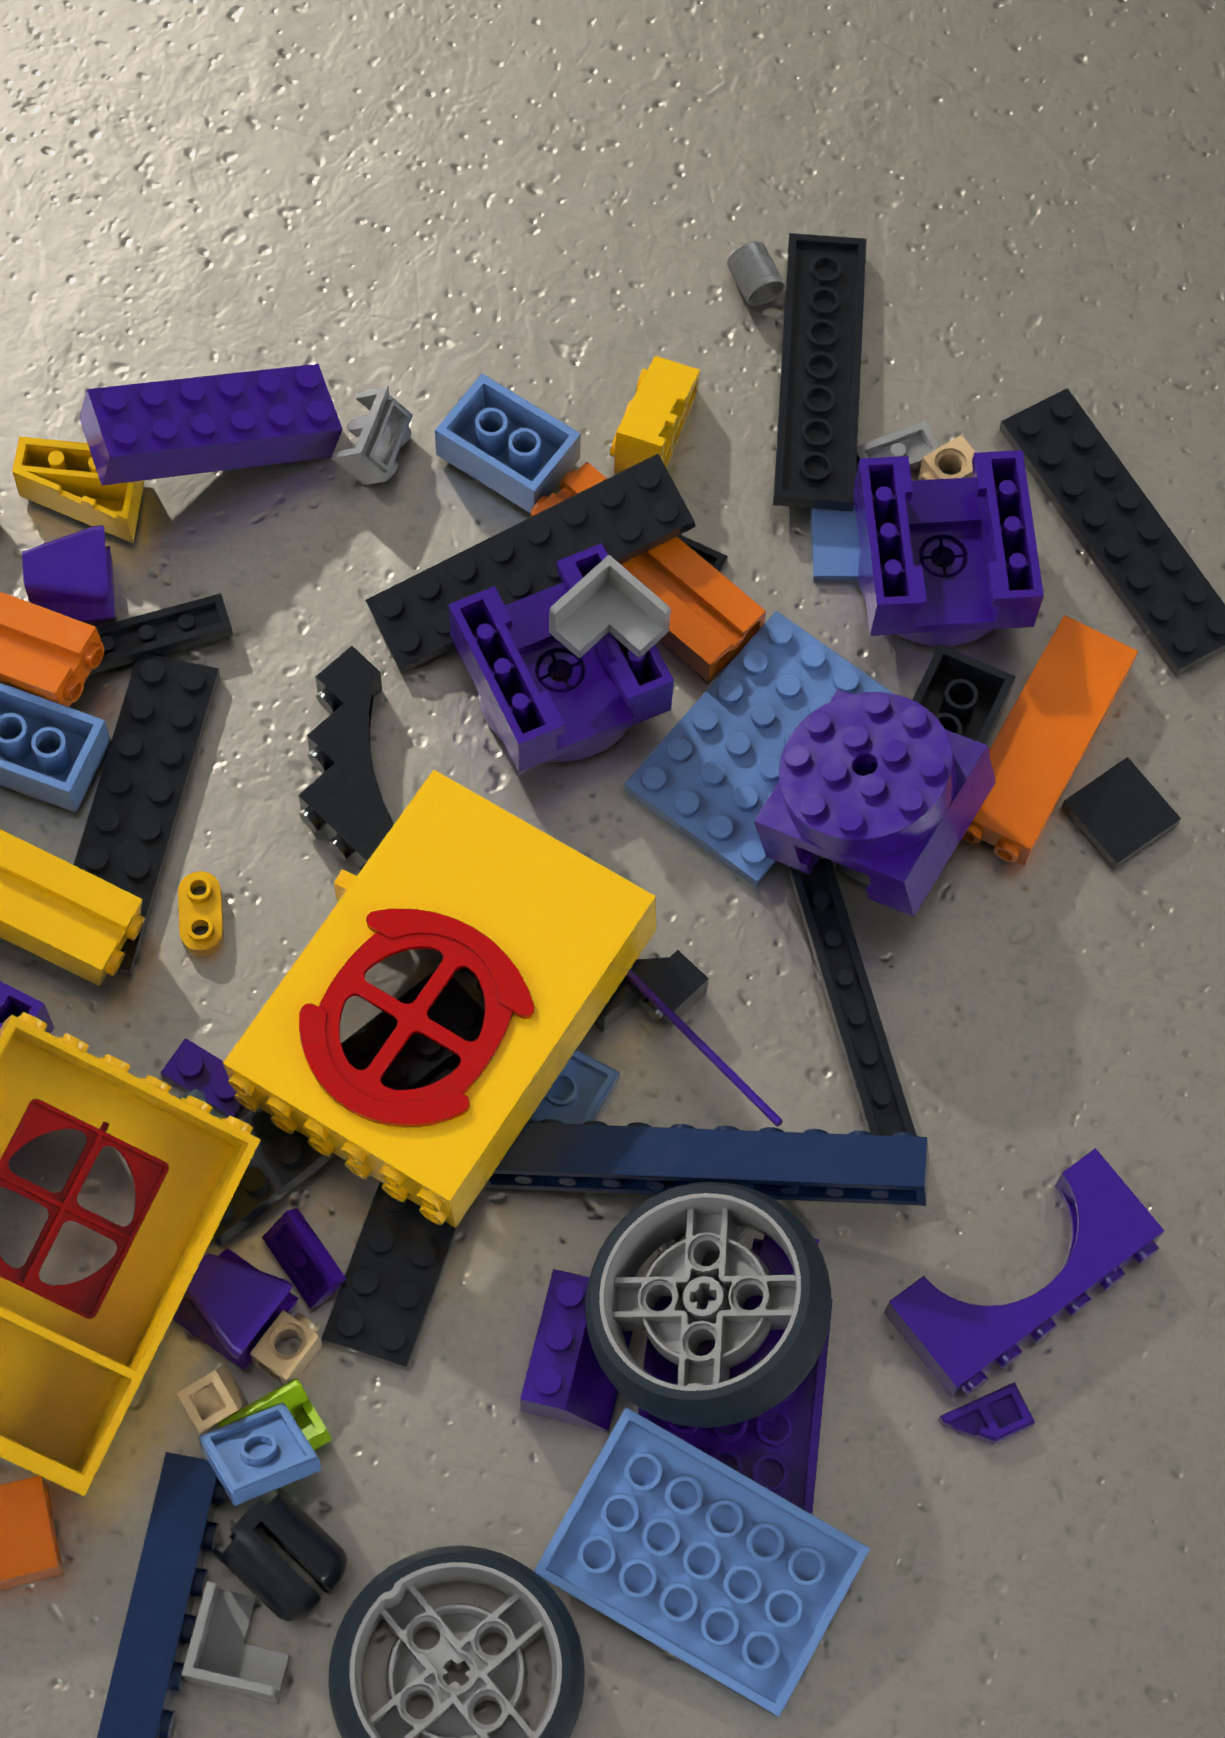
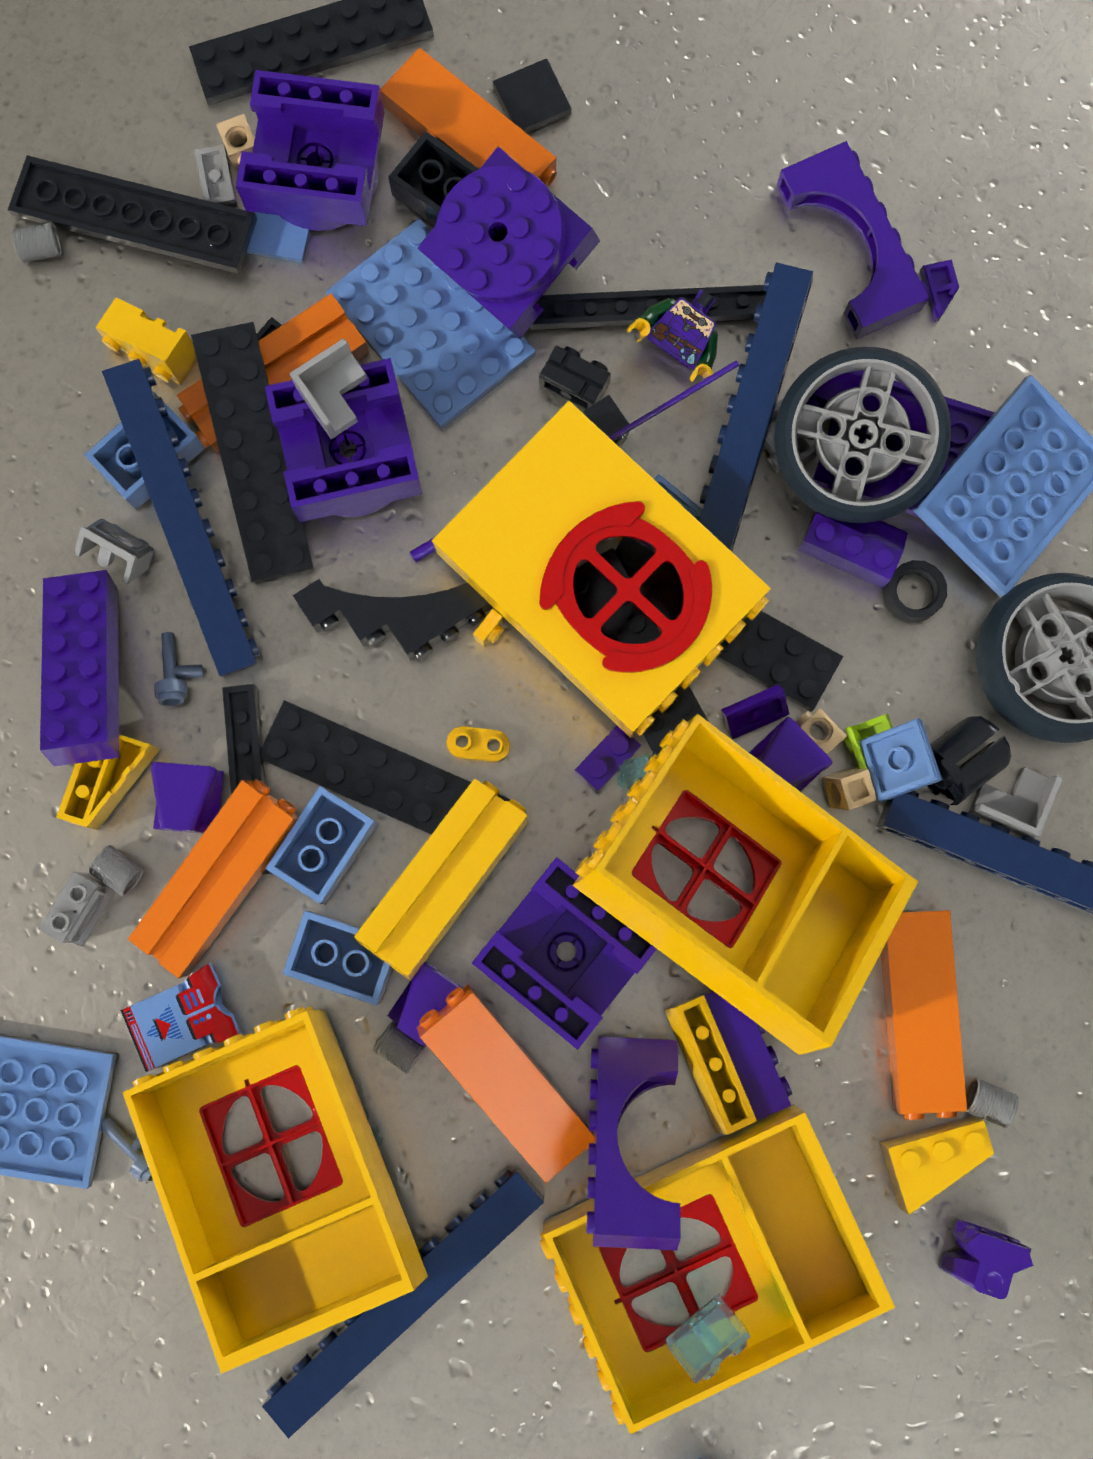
camera: 75 degrees left, 15 degrees up
none -> dark blue brick [102,359,261,677]
none -> sand blue piece [154,632,203,706]
none -> black brick [539,345,611,410]
none -> torso [627,290,718,382]
none -> black tyre [883,560,947,623]

